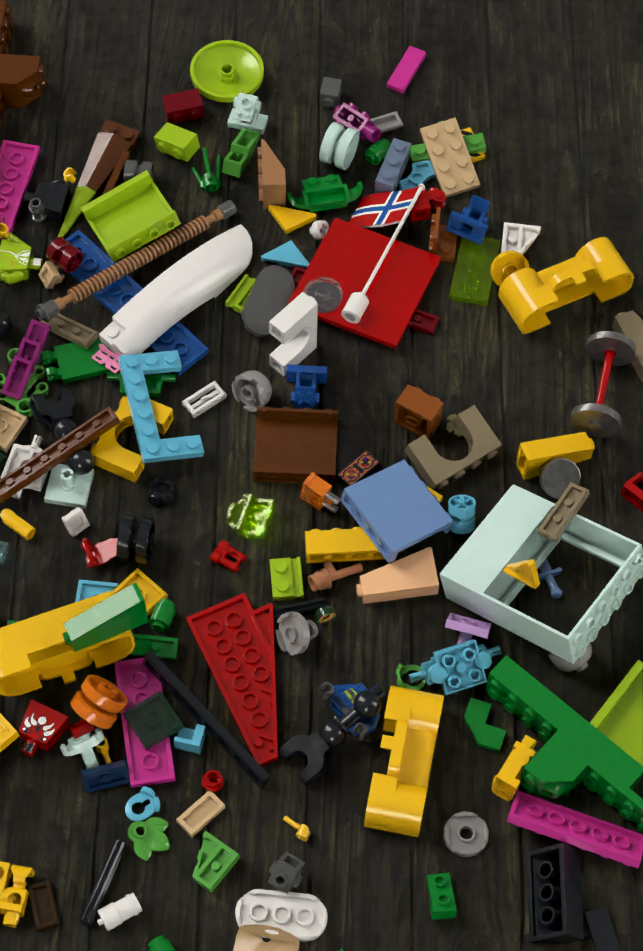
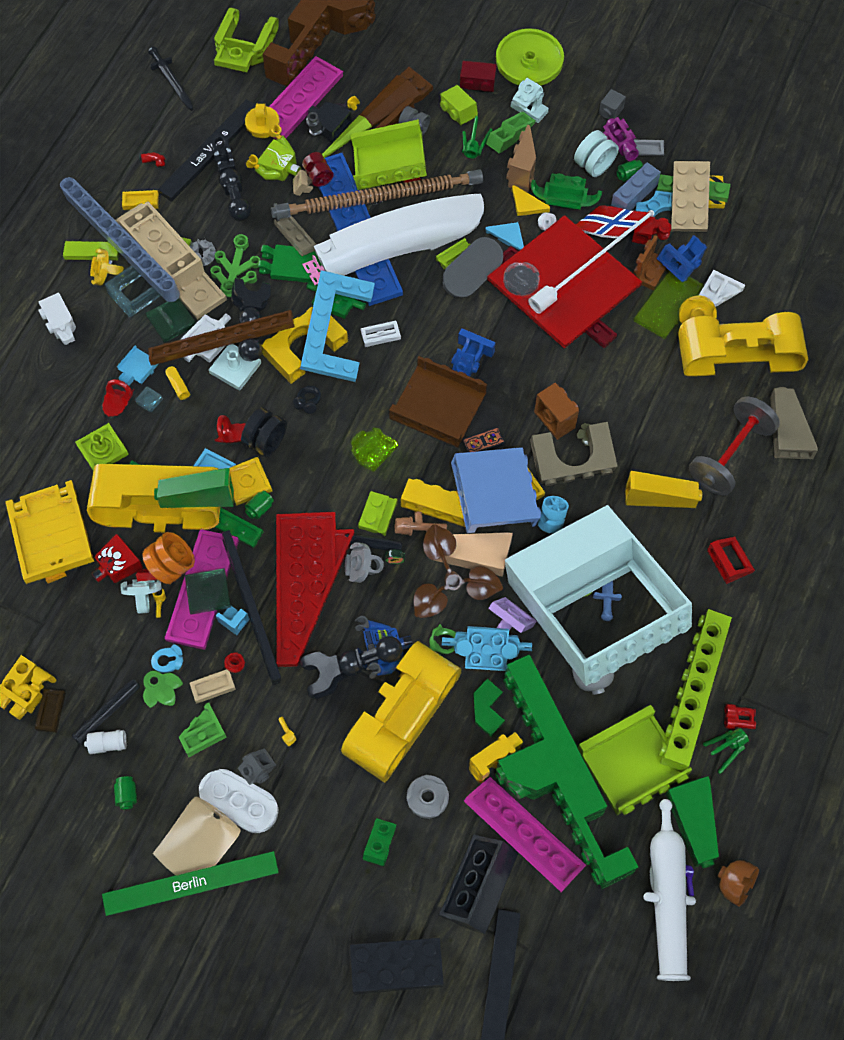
camera: 25 degrees right, 5 degrees up
magenta slope [1,319,52,400] -> none
white tile [62,507,90,537] -> none
dark blue plate [81,760,130,793] -> none
red piece [210,539,247,573] -> none
light grey cylinder [232,370,272,412] -> none
white arch [269,292,318,376] -> none
orange piece [300,472,340,513] -> none
dark pink tile [386,46,426,94] -> none
yellow tile [503,559,540,589] -> none
dark tan tile [537,482,590,543] -> none
flat silver tile [539,457,581,499] -> none
none -> reddish brown plant [413,524,503,618]

